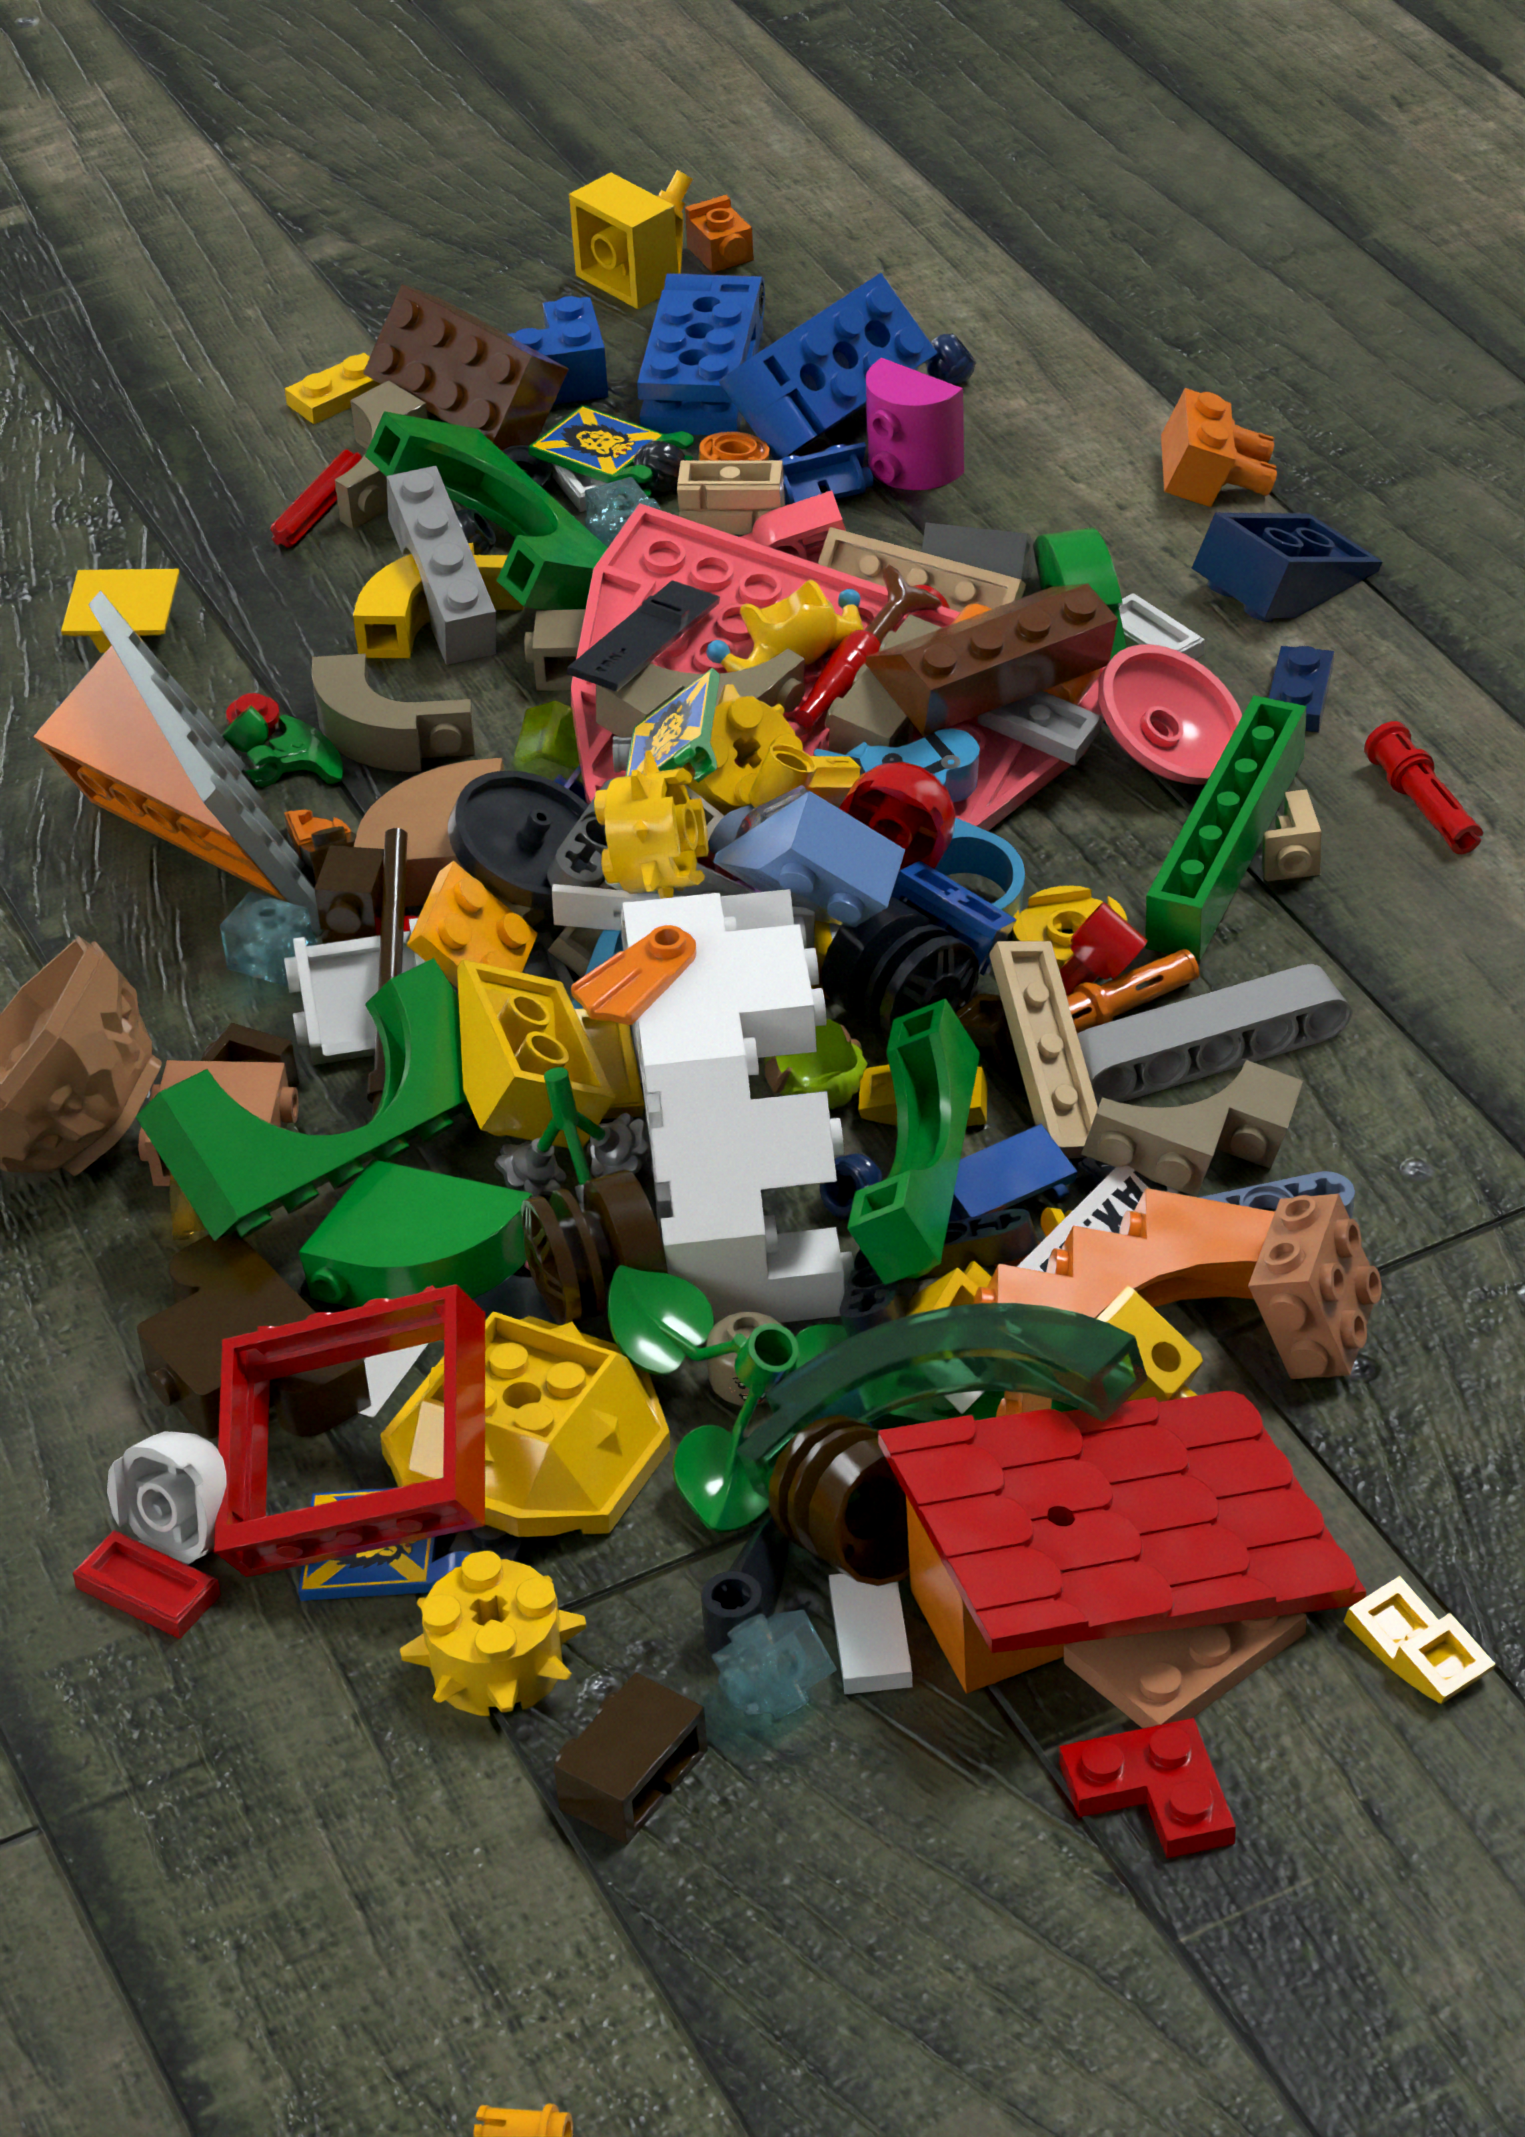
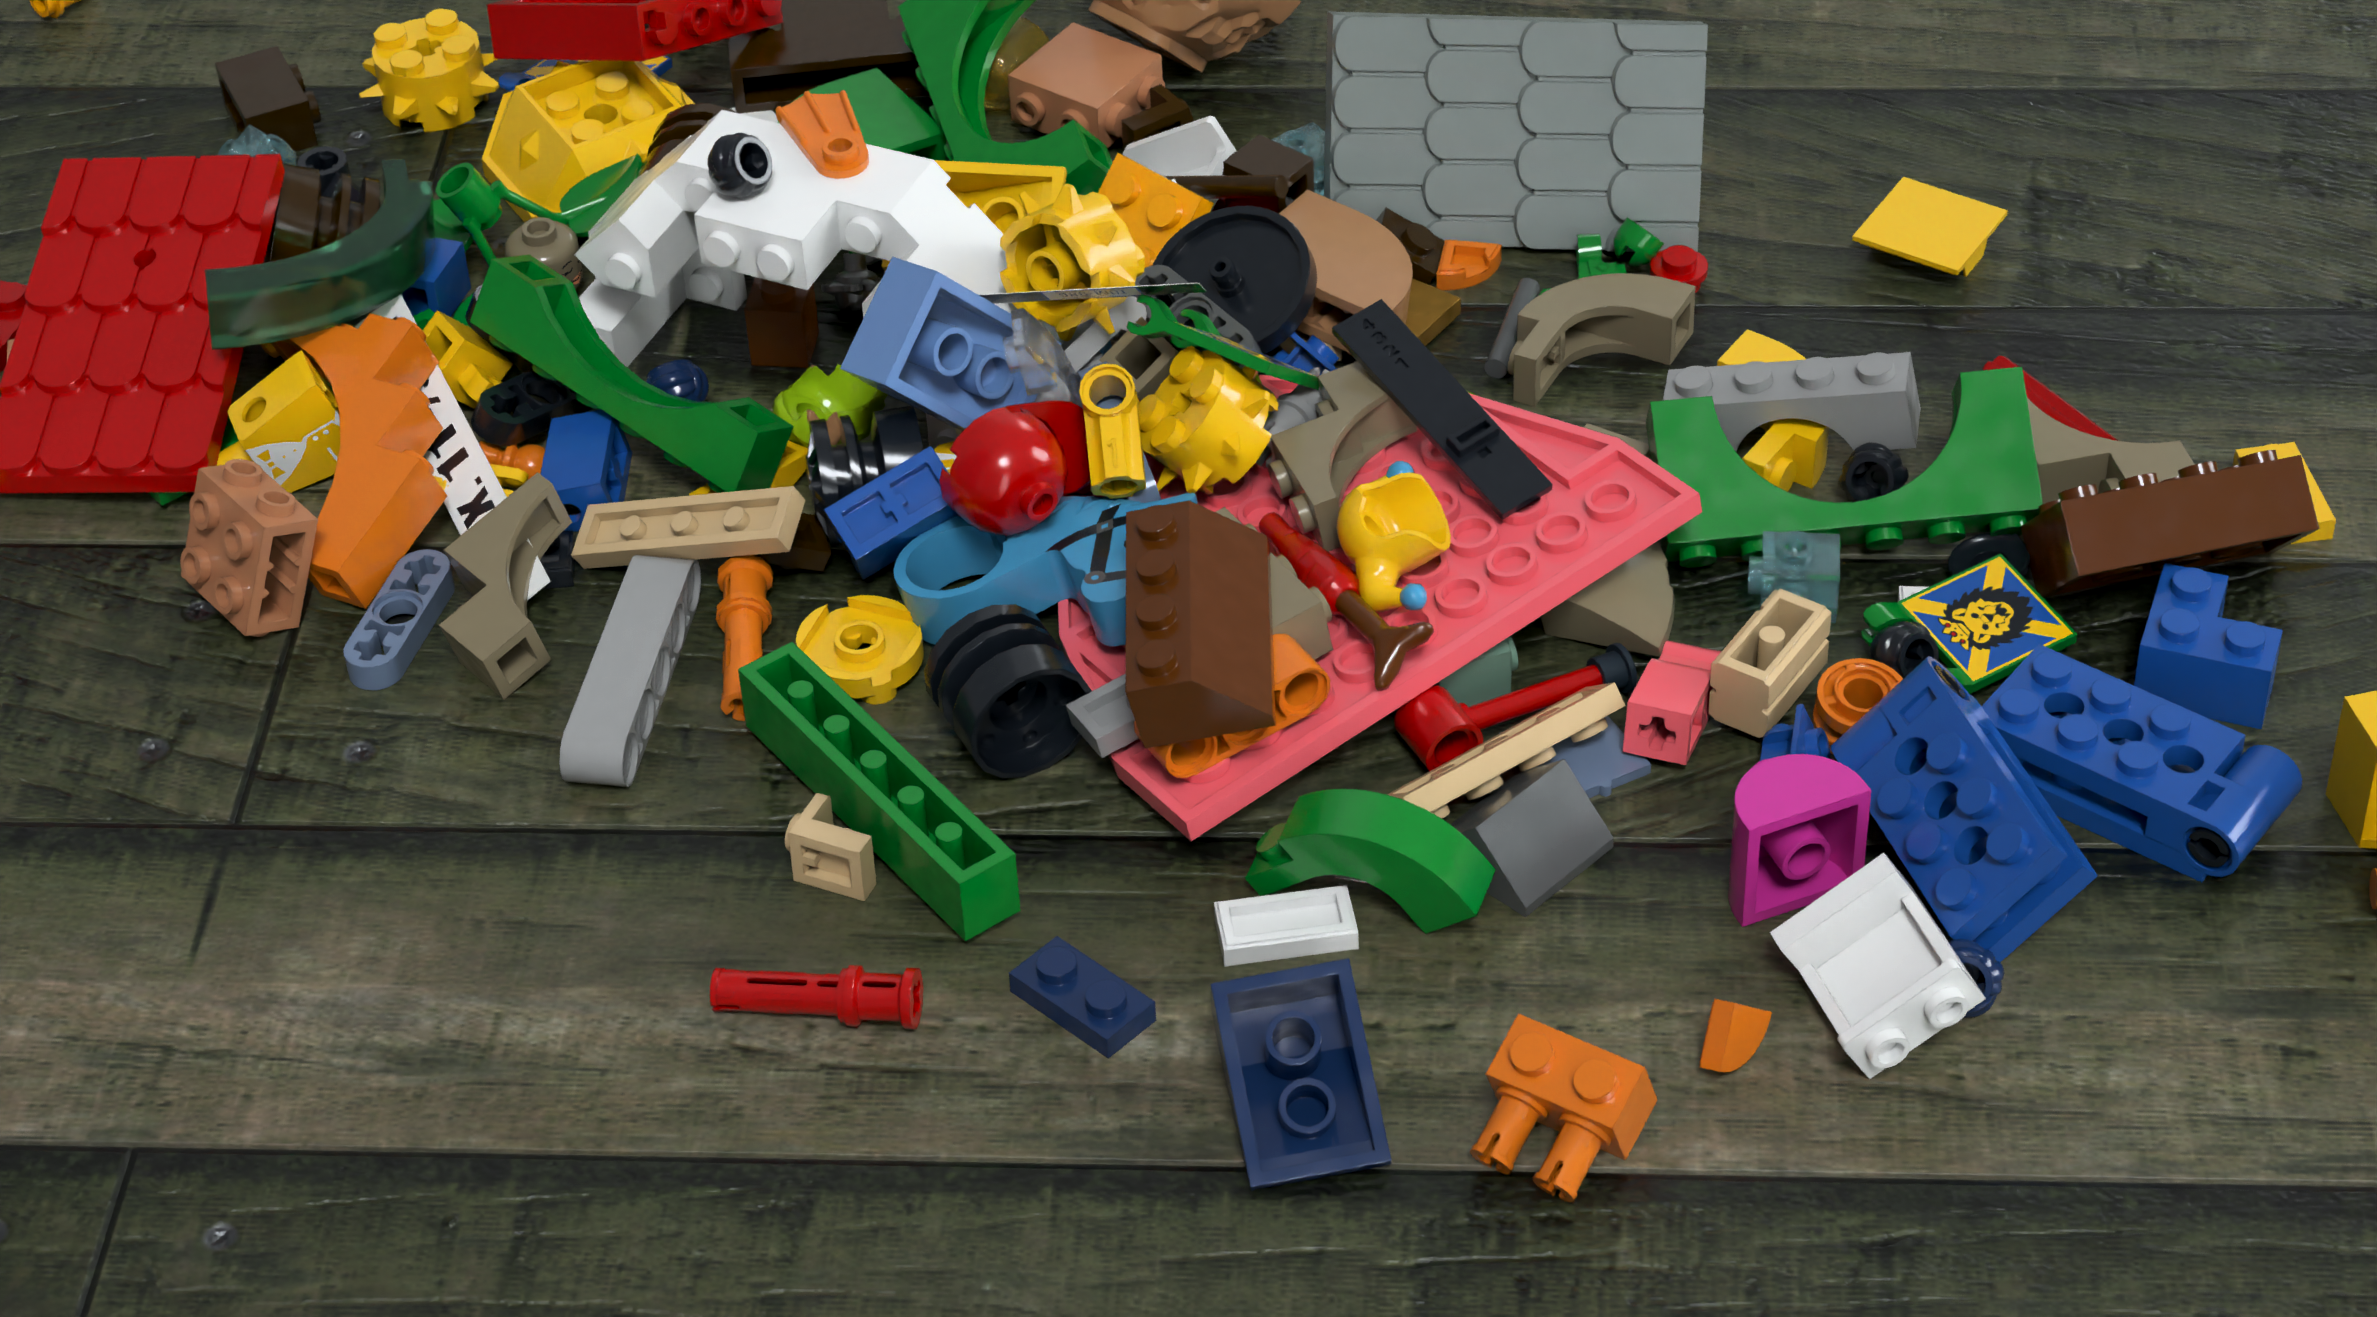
camera: 120 degrees right, 0 degrees up
red axle [1059,902,1148,996] -> none
coral dish [1098,644,1242,785] -> none
none -> black piece [707,133,772,198]
none -> black wheel [924,604,1092,778]
none -> sticker [979,283,1206,304]
none -> dark grey piece [1484,278,1540,378]
none -> orange tile [1700,999,1772,1072]
none -> white panel [1770,853,1986,1079]

